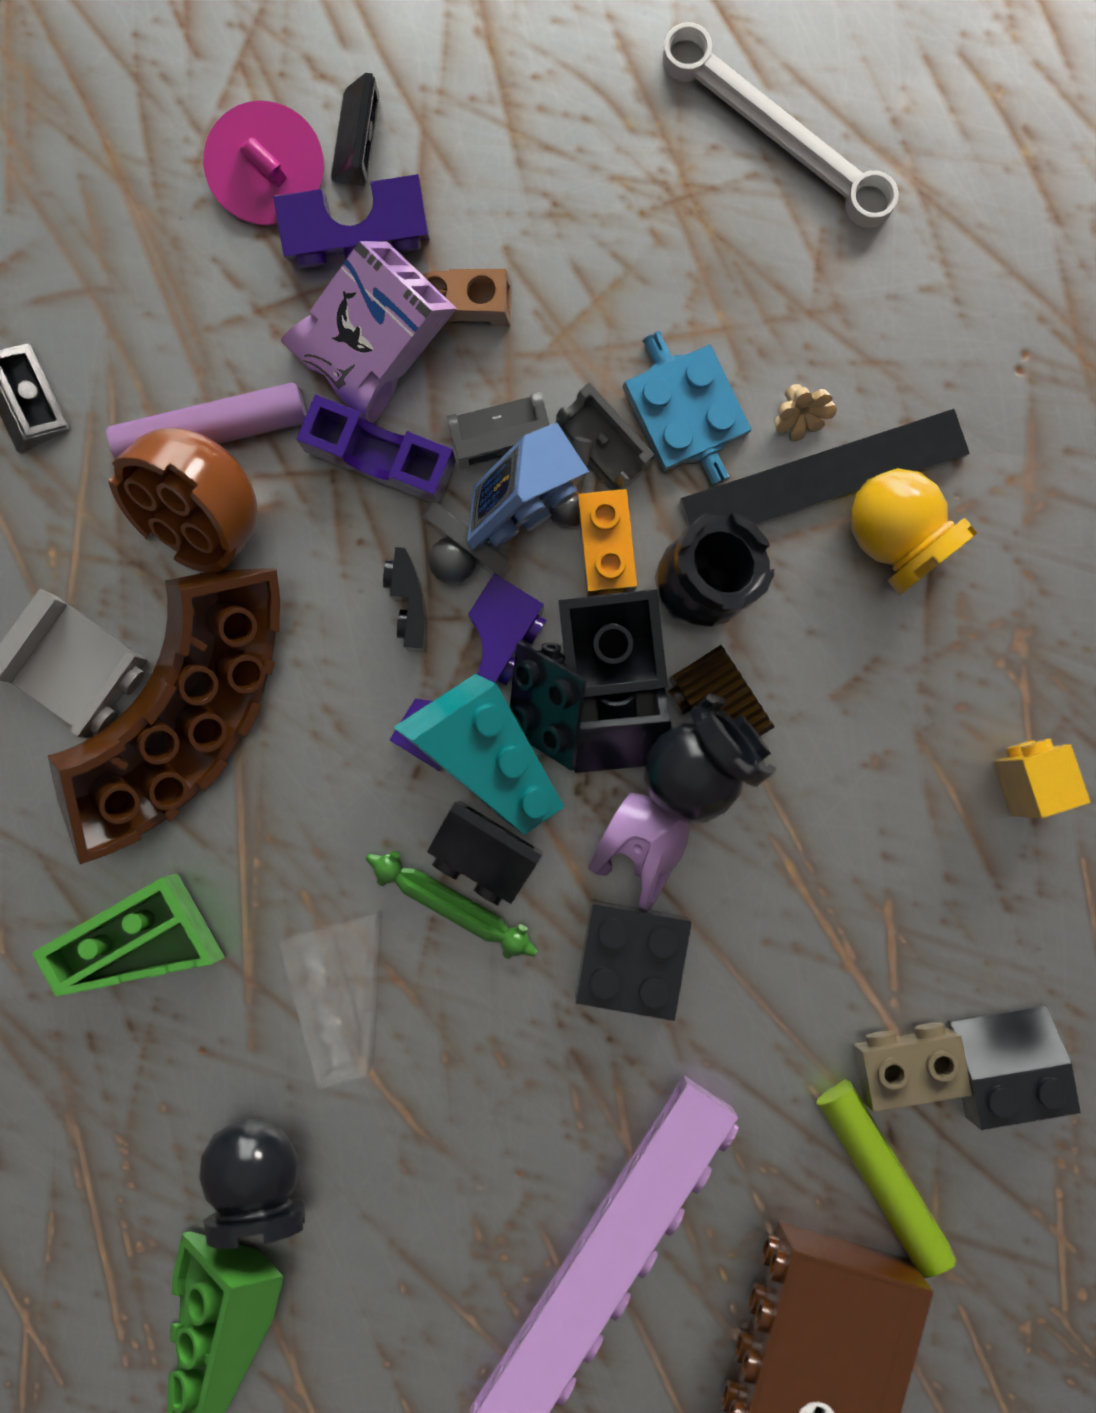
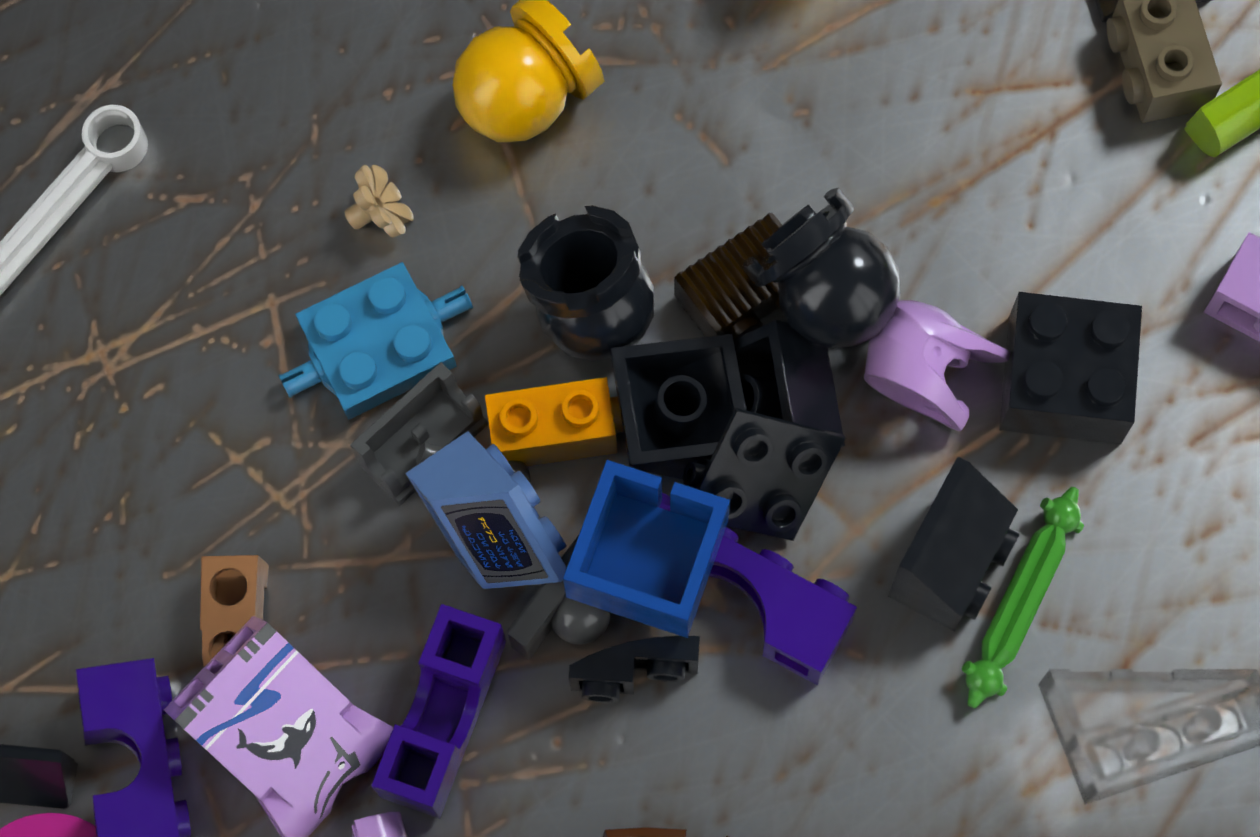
camera: 90 degrees left, 15 degrees down
teal wedge [393,674,565,835] -> none
dark grey hinge [447,392,550,470] -> none
black tile [680,409,970,527] -> none
none -> blue piece [563,460,730,638]

